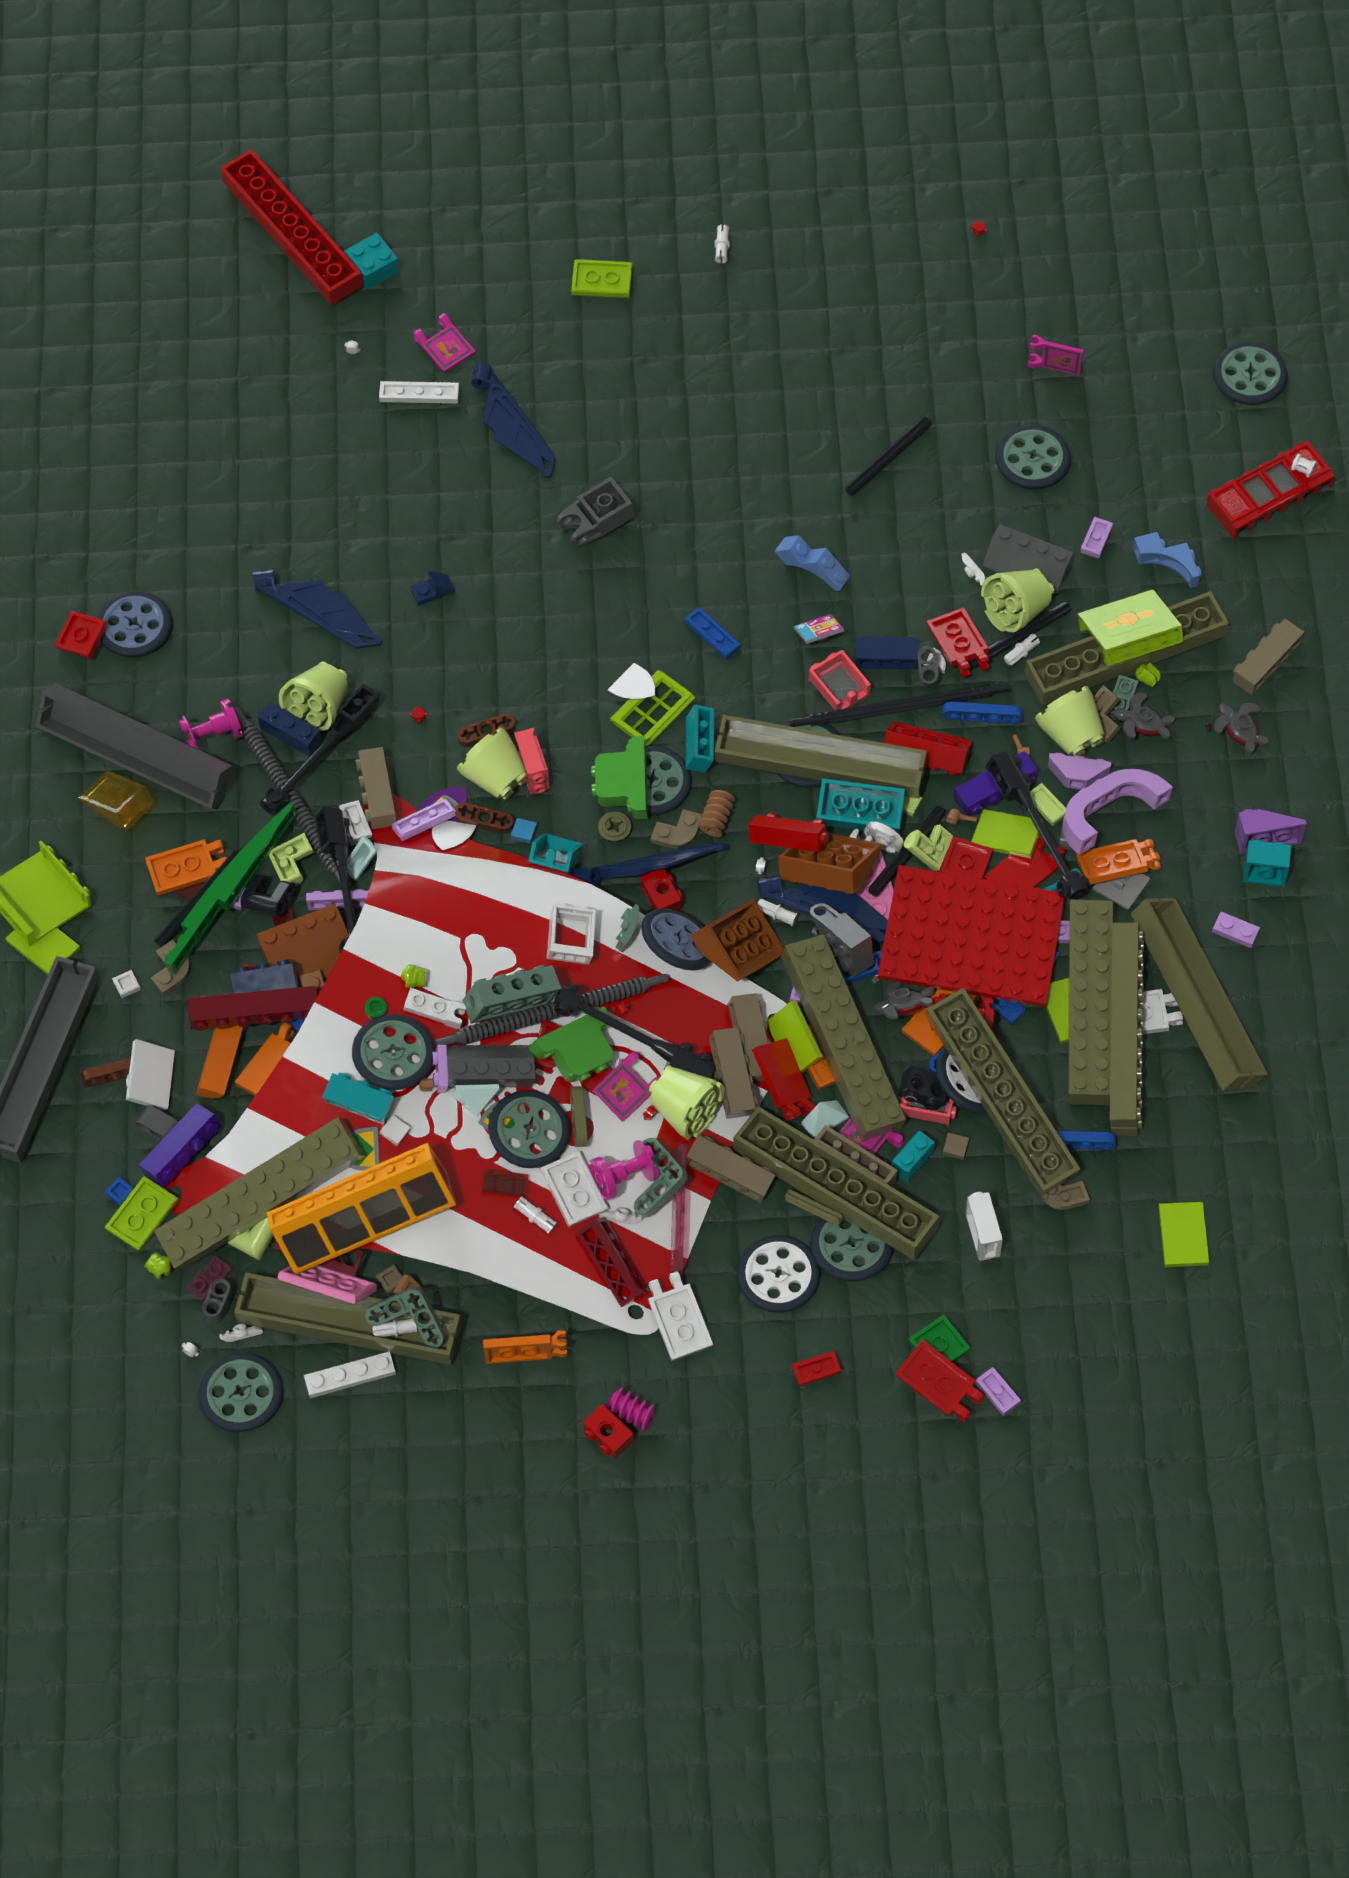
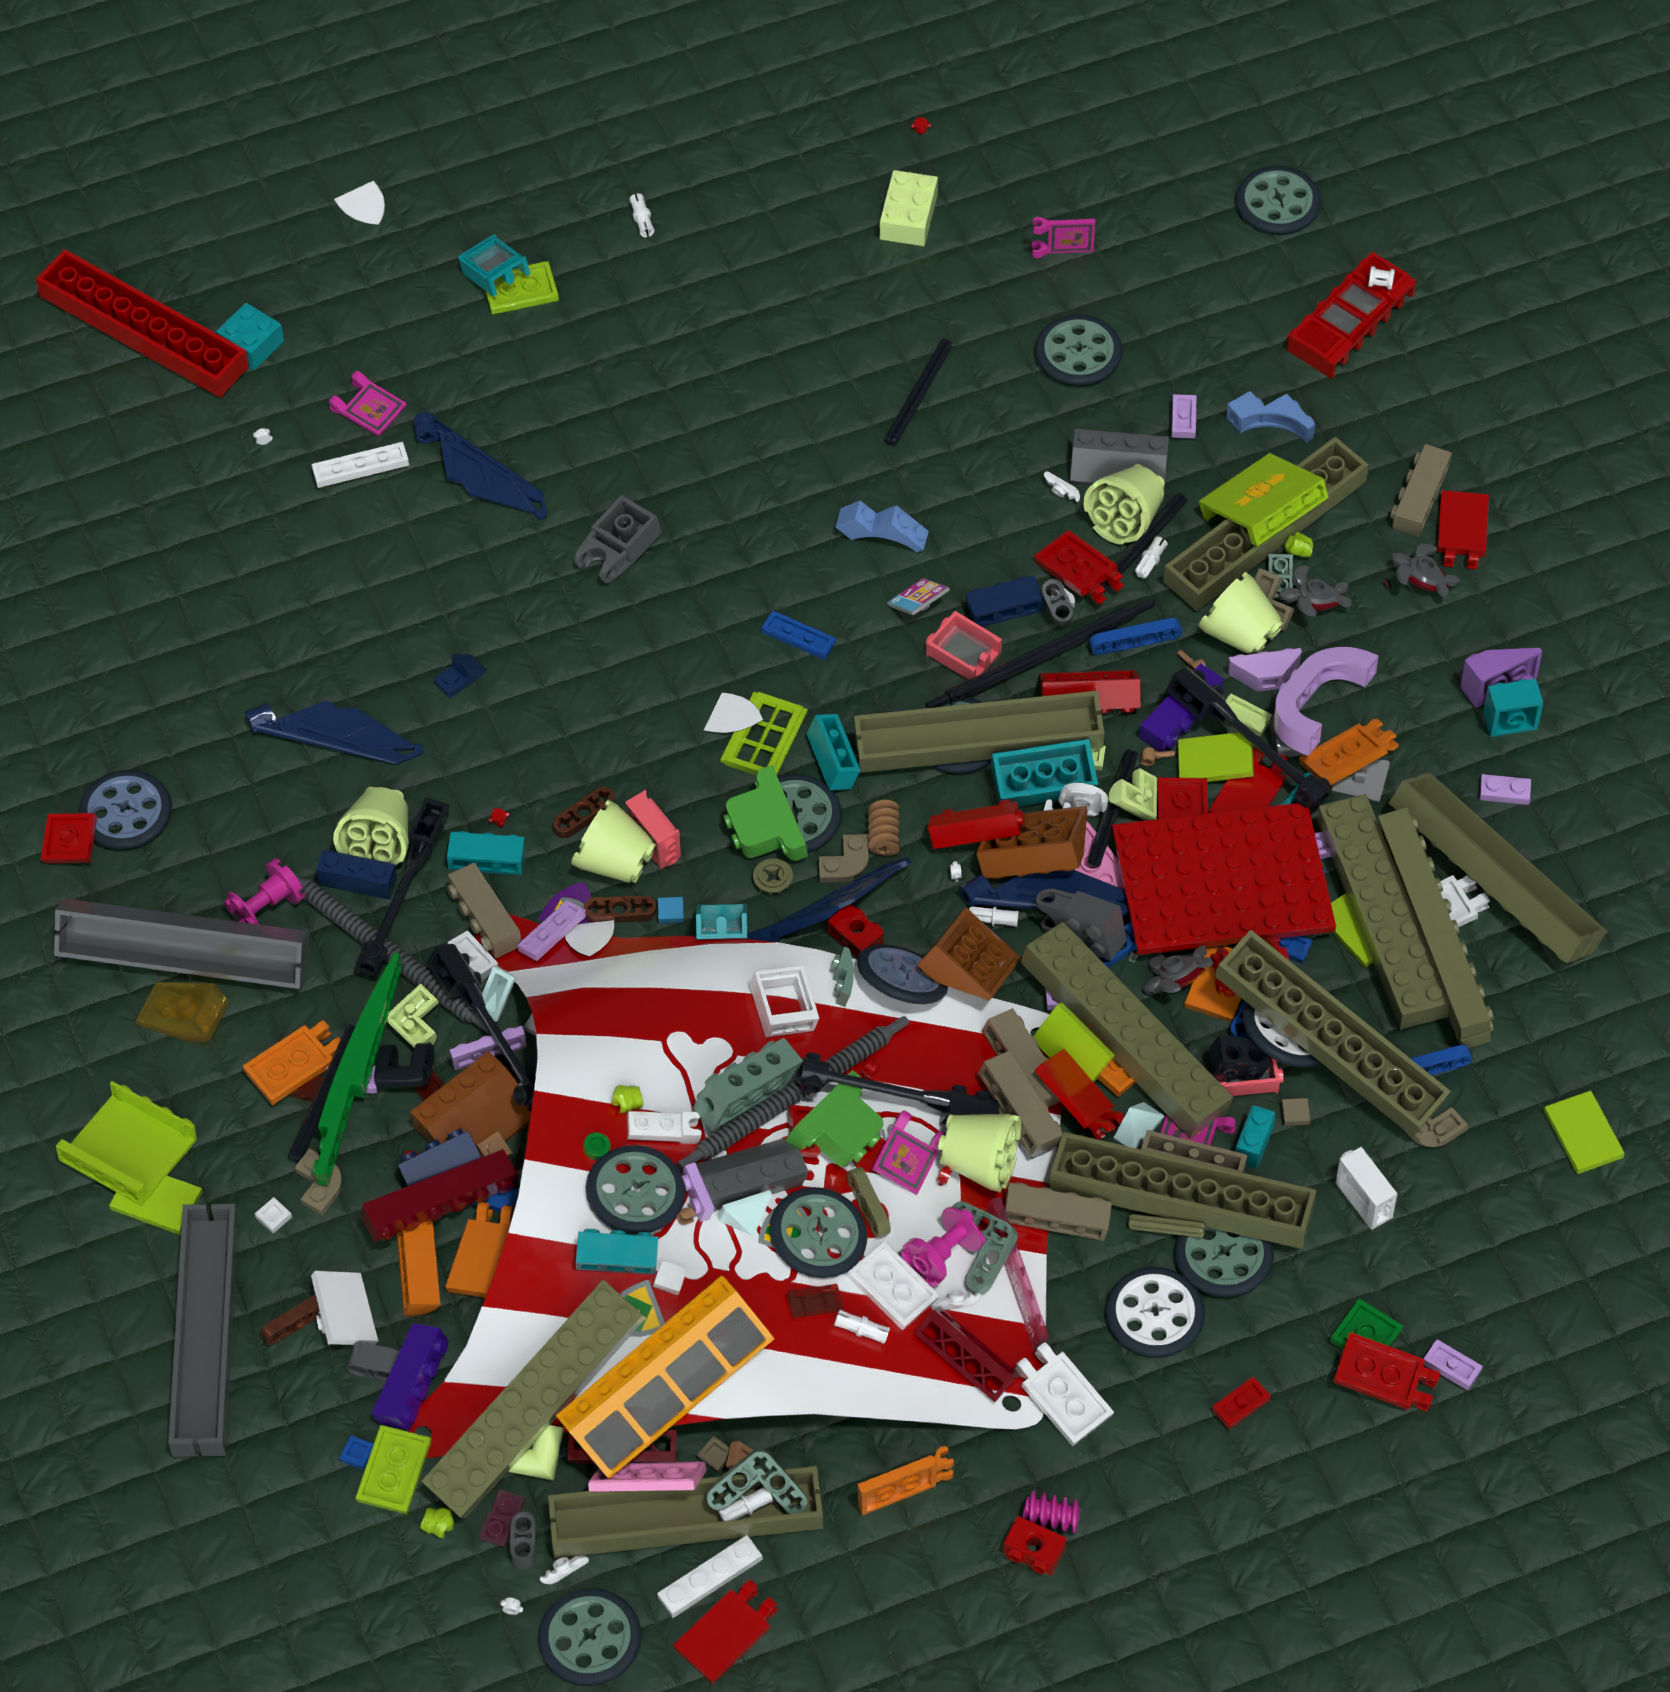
camera: 20 degrees left, 5 degrees down
none -> white sticker [334,181,385,225]
none -> teal brick [447,831,526,875]
none -> teal window [458,234,530,297]
none -> red tile [673,1579,778,1685]
none -> yellowish green brick [880,170,938,246]
none -> red tile [1437,490,1489,570]

